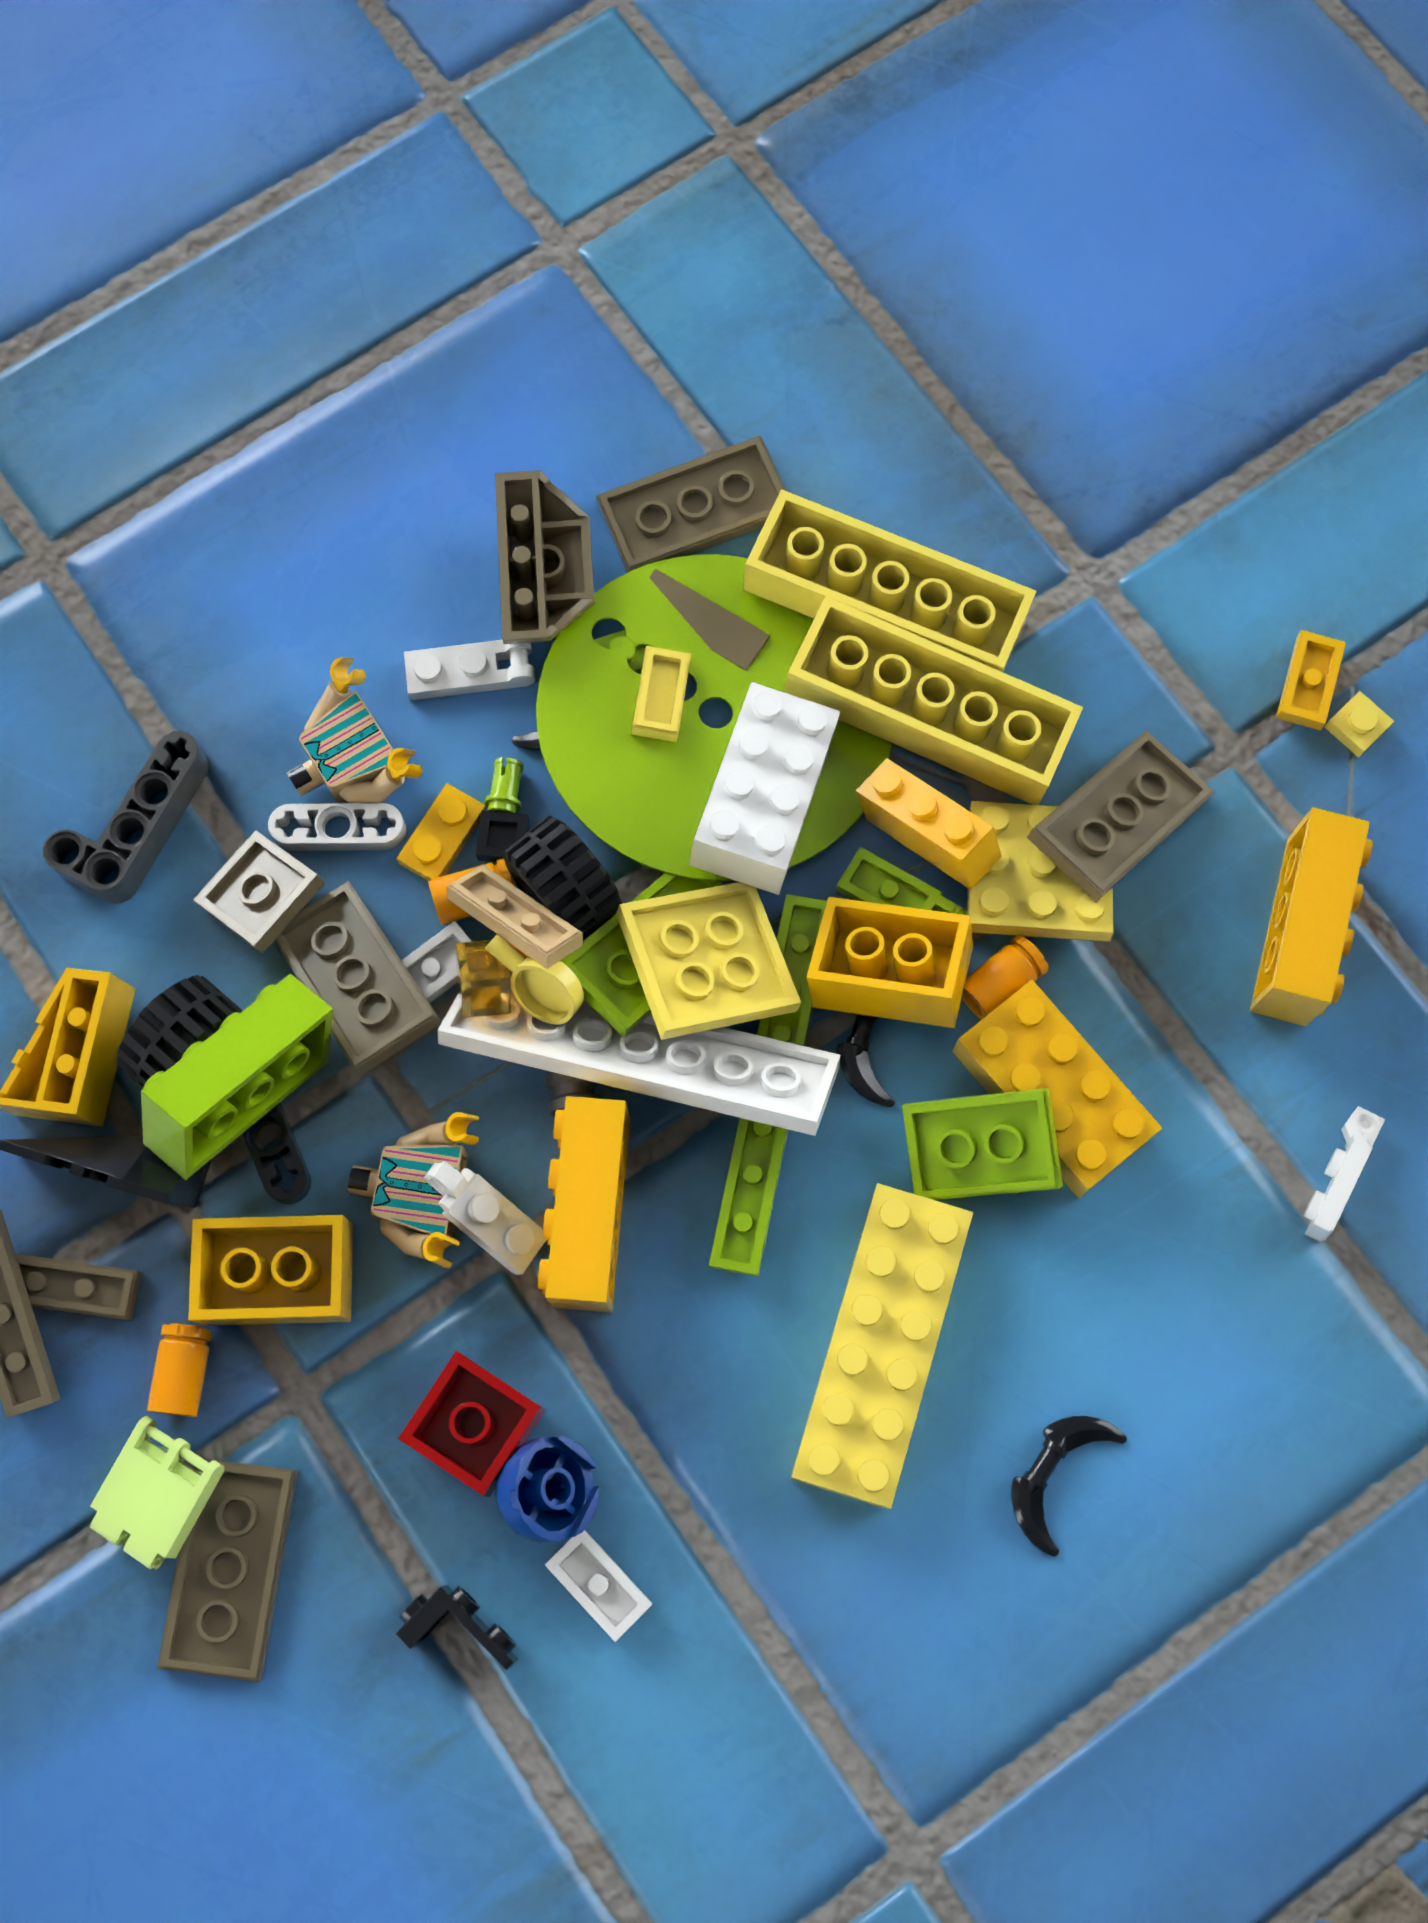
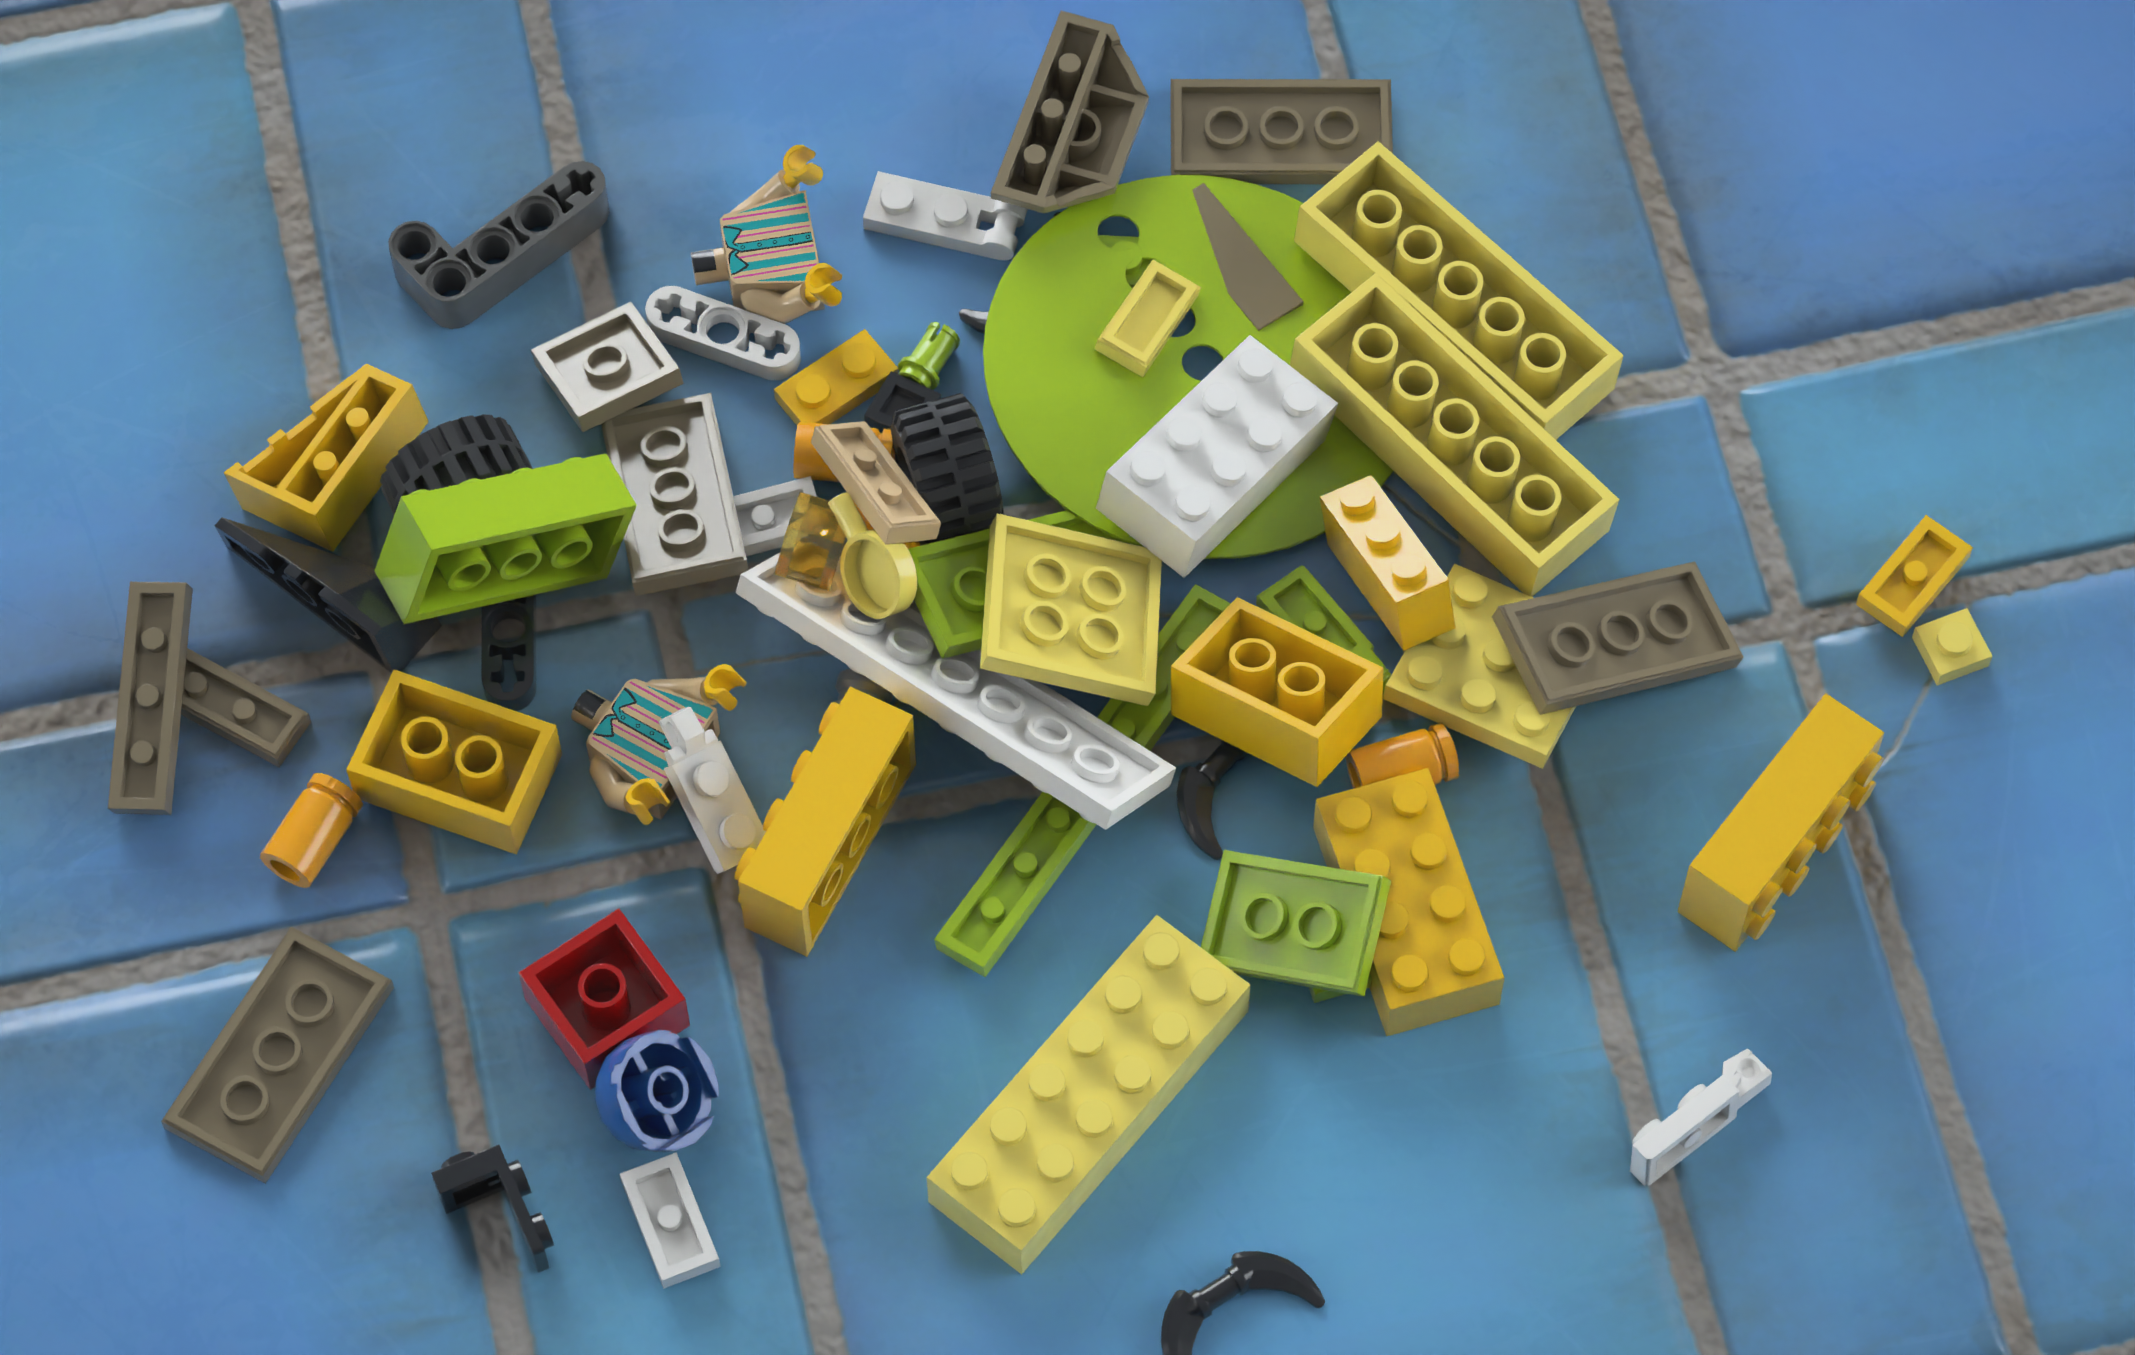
camera: 20 degrees right, 10 degrees down
yellowish green plate [90,1416,224,1570] -> none

